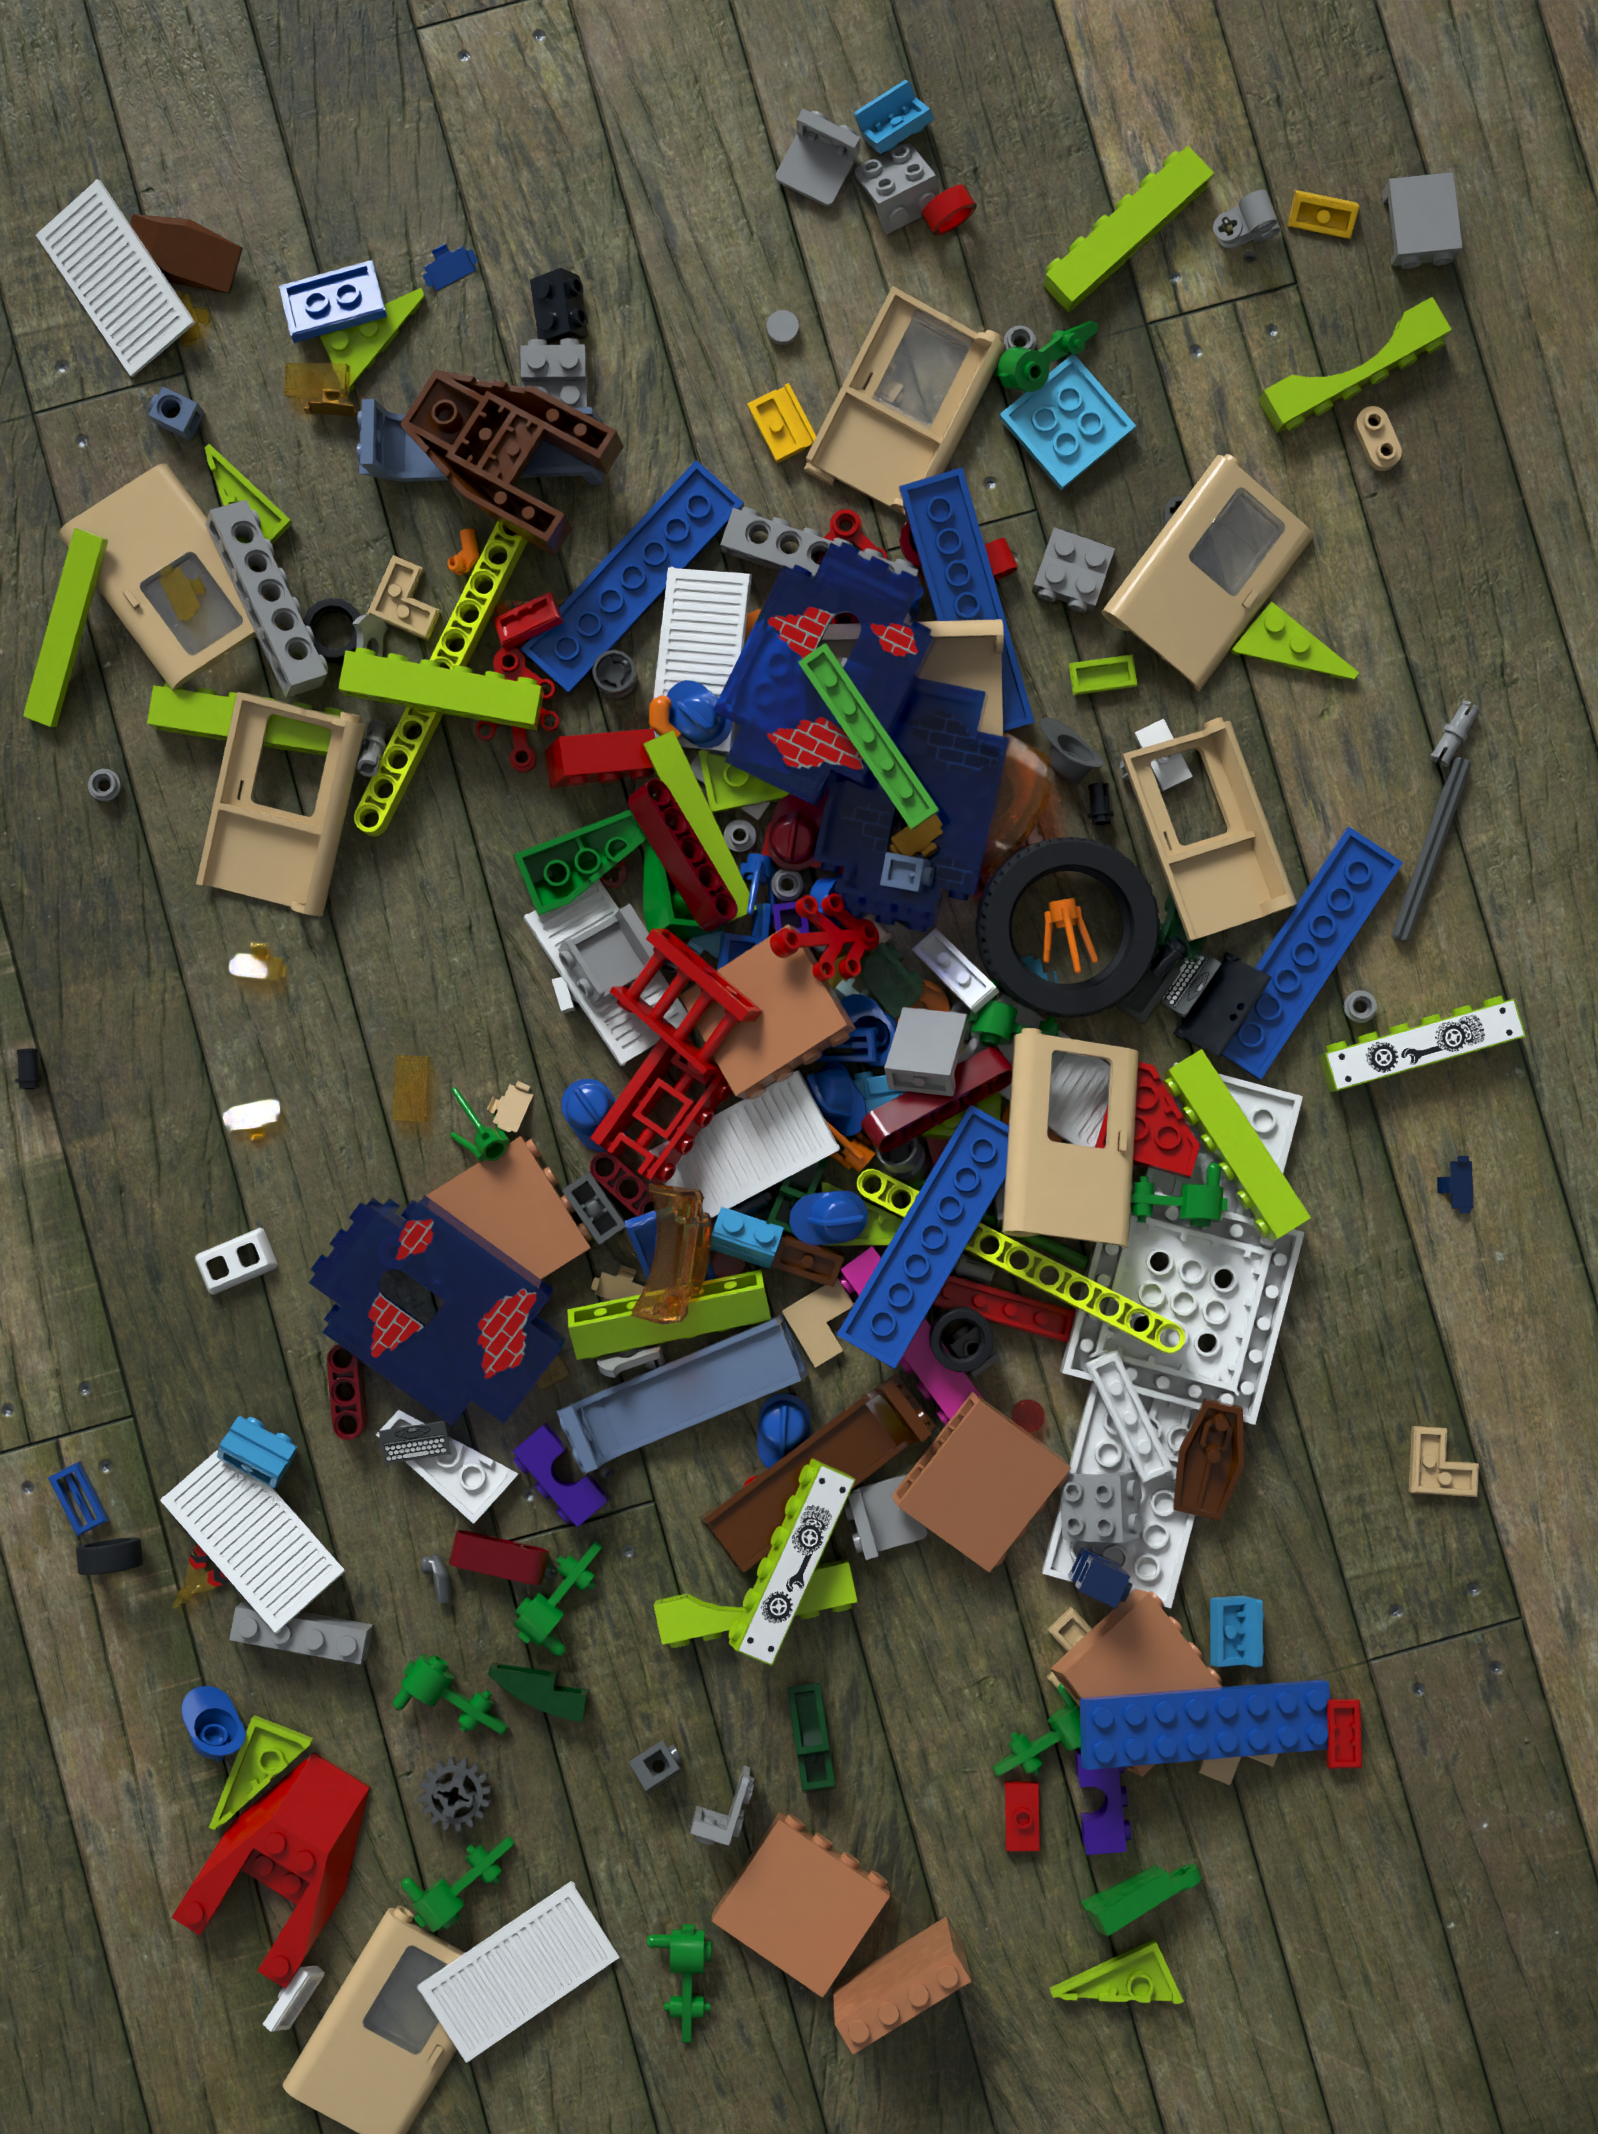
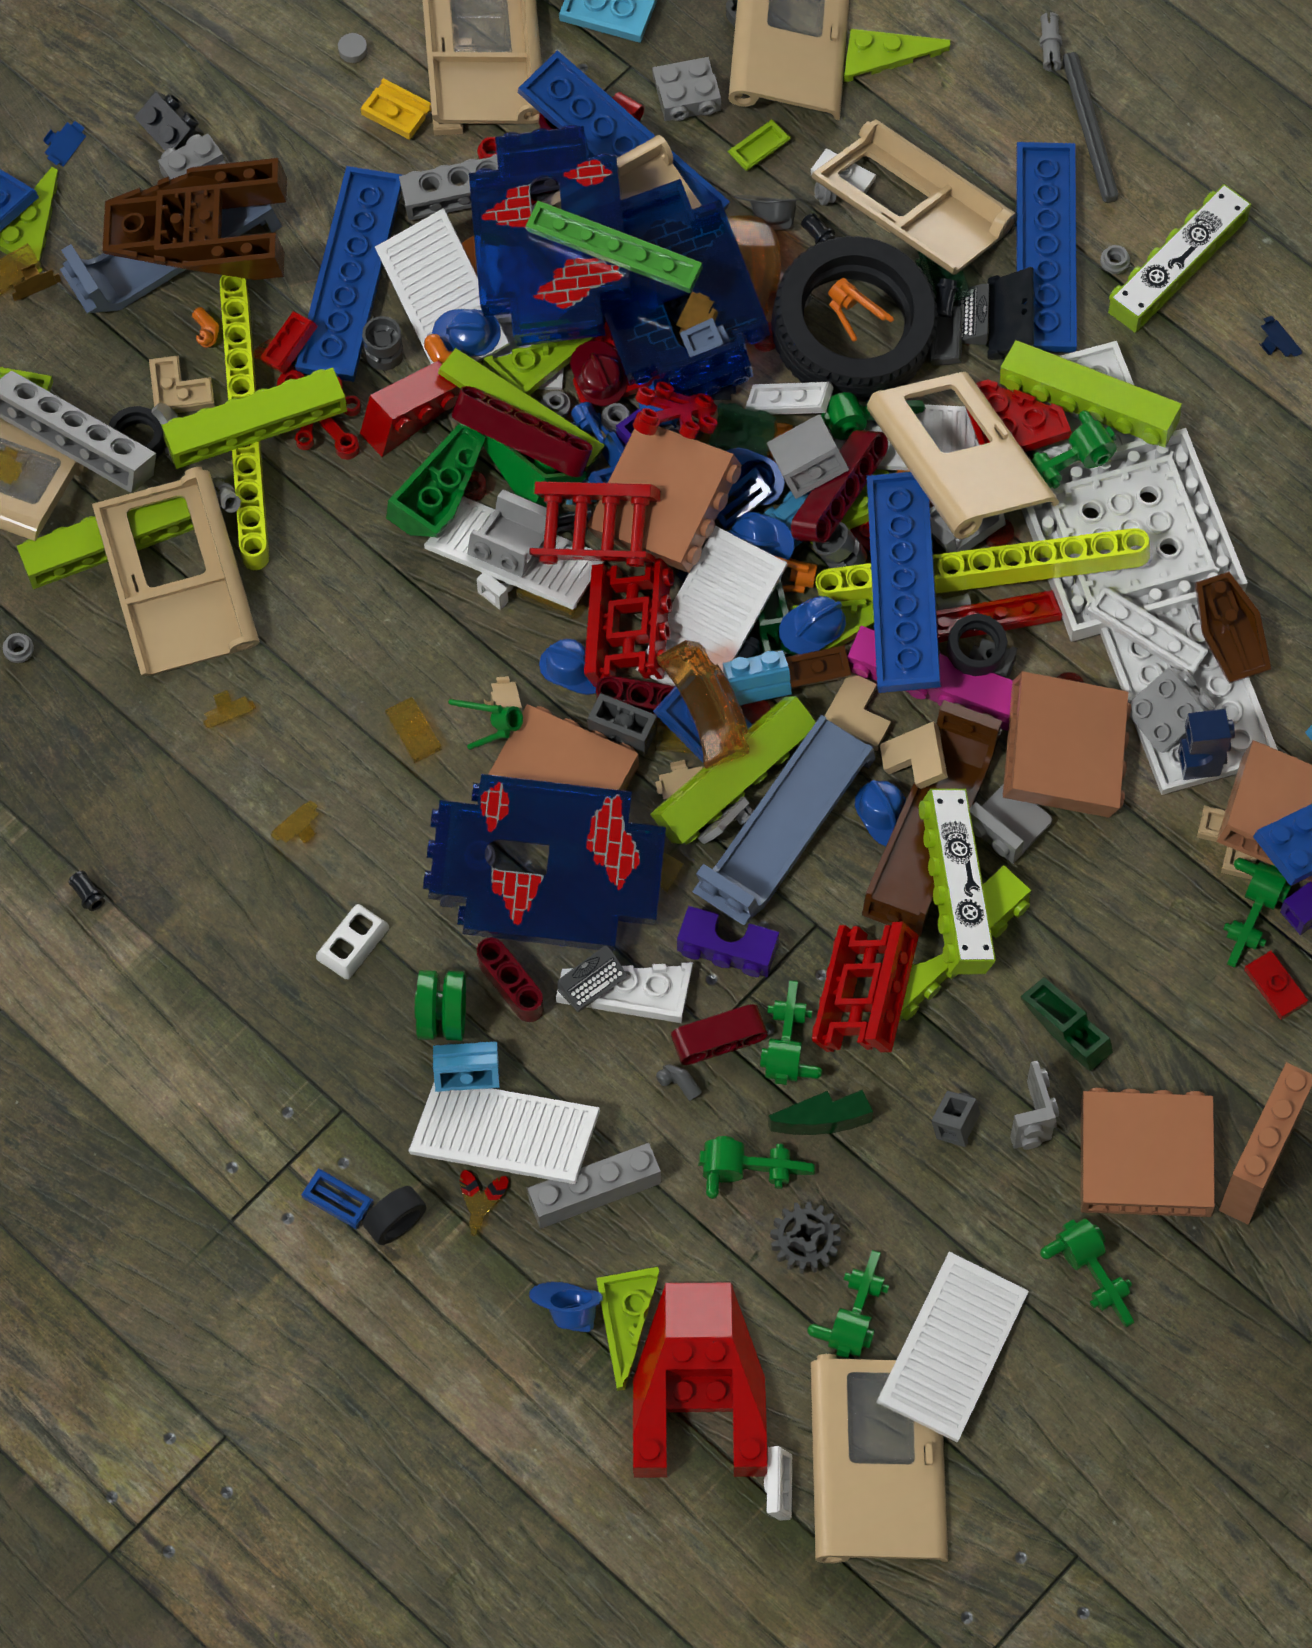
camera: 30 degrees left, 20 degrees down
none -> green wheel [414,970,466,1041]
none -> red fence [812,922,919,1052]
none -> tan tile [879,721,948,789]

